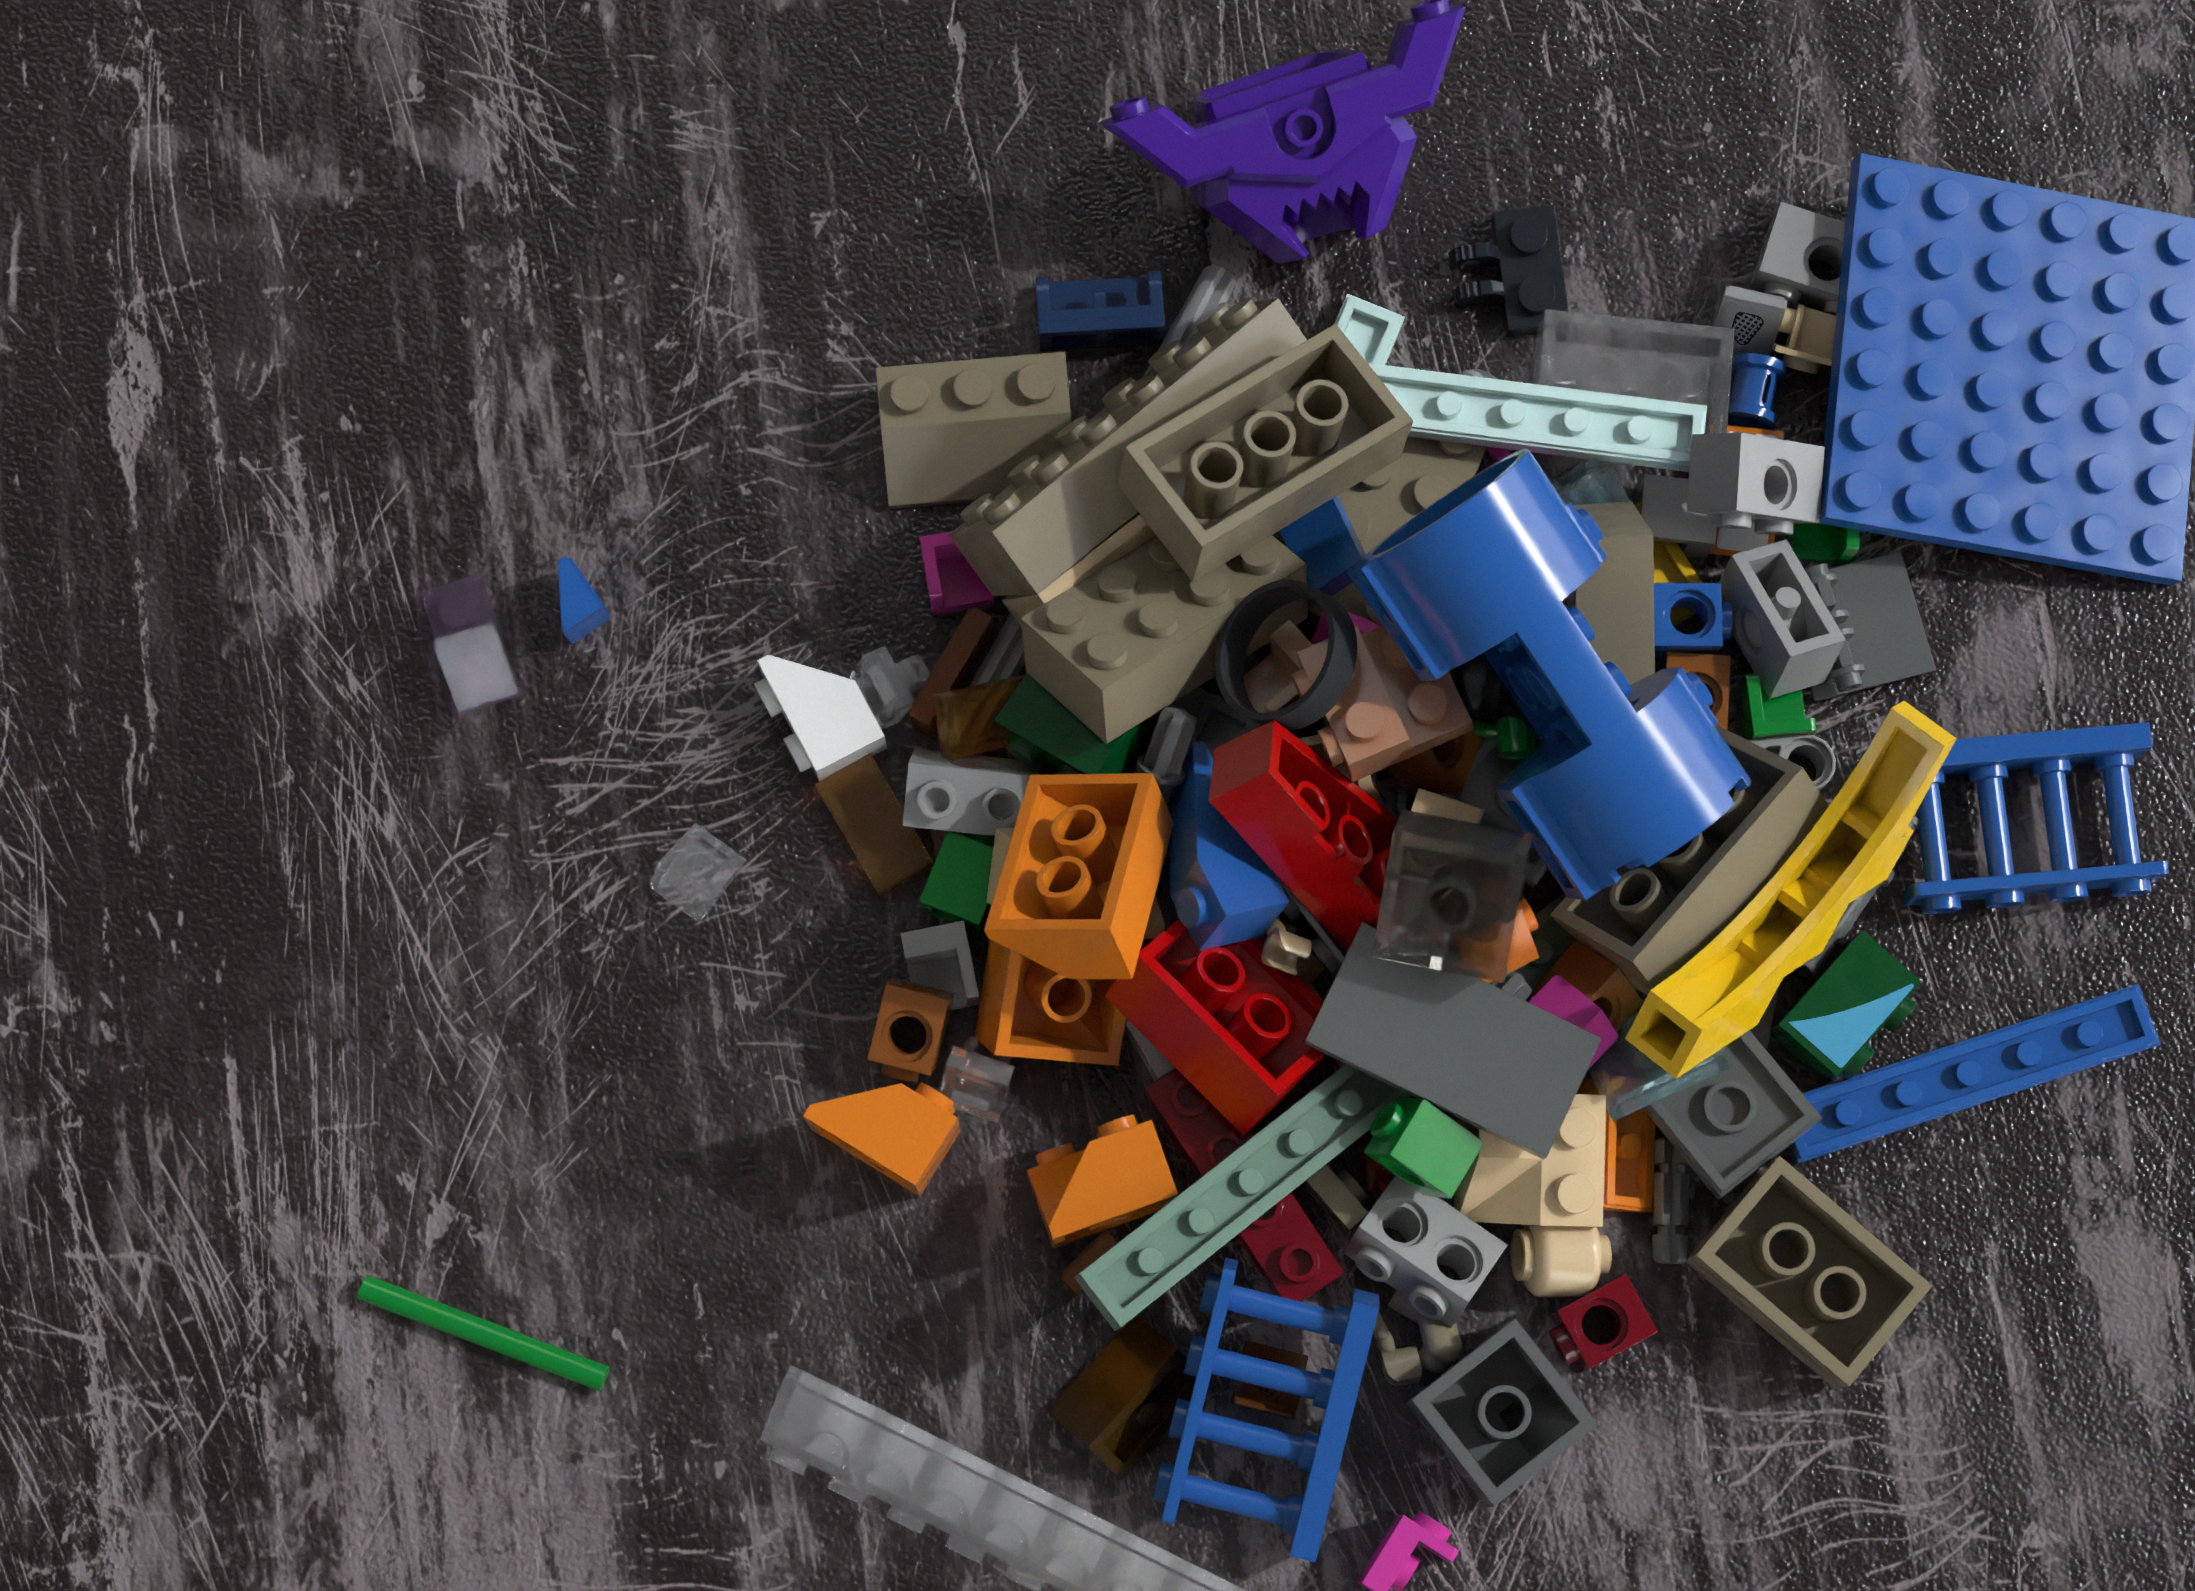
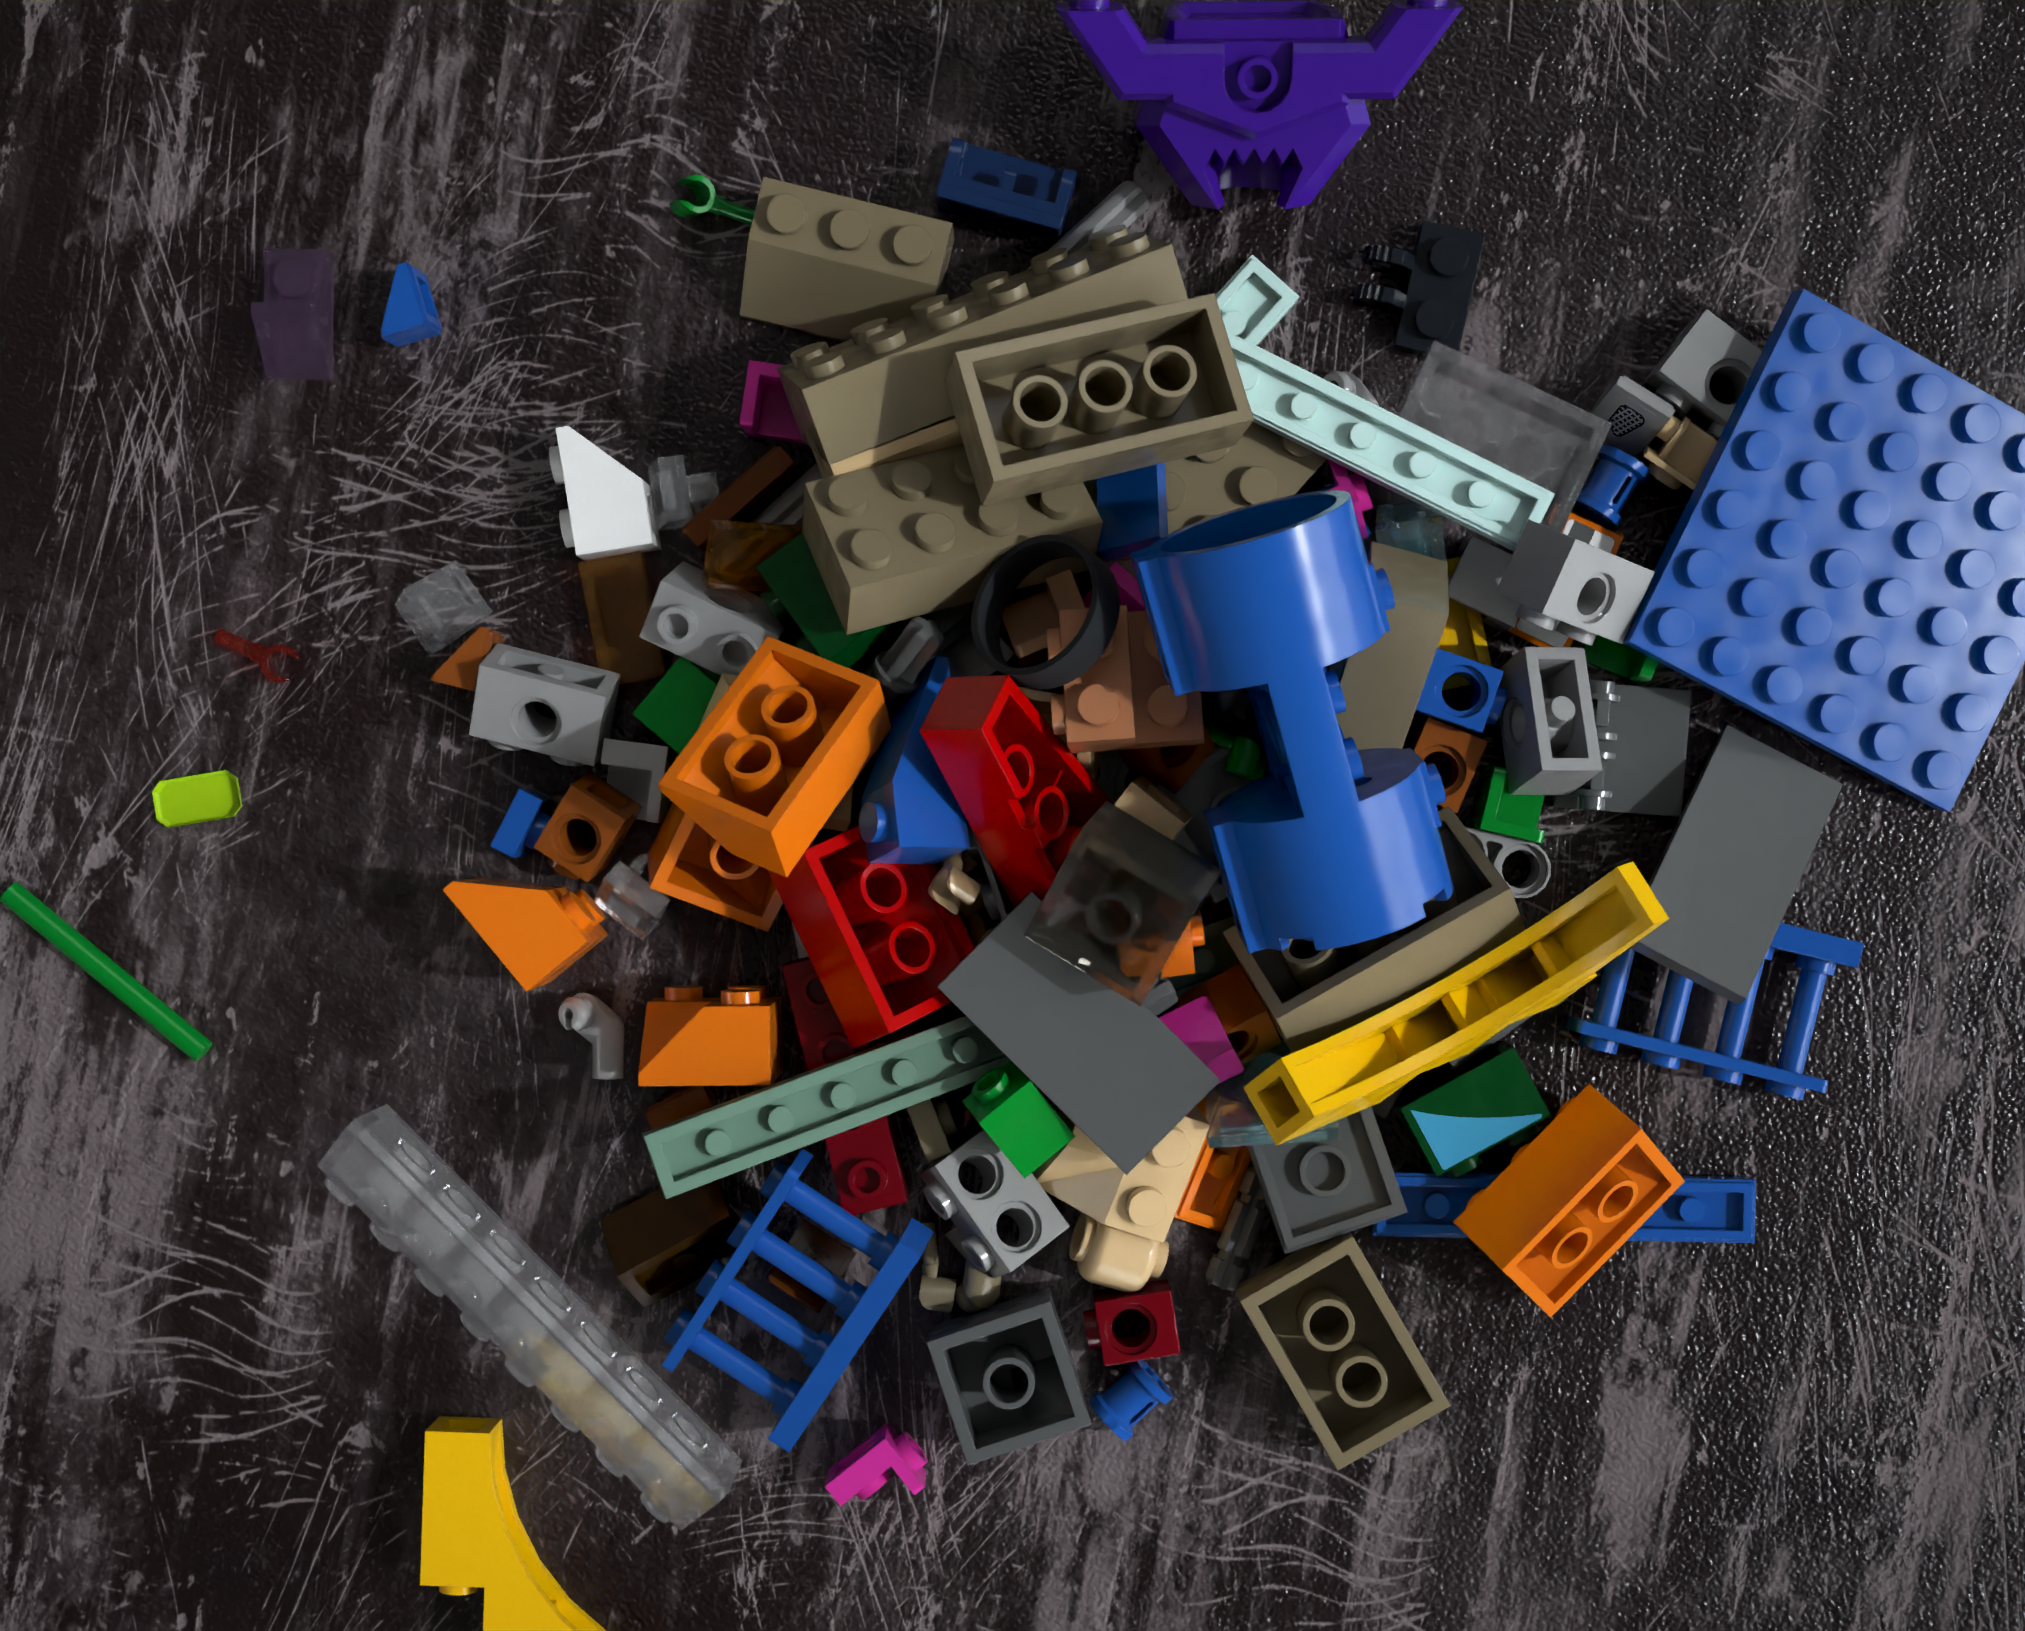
camera: 25 degrees right, 10 degrees up
none -> lime piece [152,770,242,828]
none -> clear red hand [214,629,301,683]
none -> dark orange slope [430,626,504,691]
none -> light grey brick [469,643,621,766]
none -> blue plate [490,789,553,858]
none -> light grey arm [558,993,625,1080]
none -> green hand [669,174,755,226]
none -> blue bush [1089,1360,1174,1442]
none -> orange slope [1453,1084,1685,1318]
none -> dark grey tile [1630,725,1843,1005]

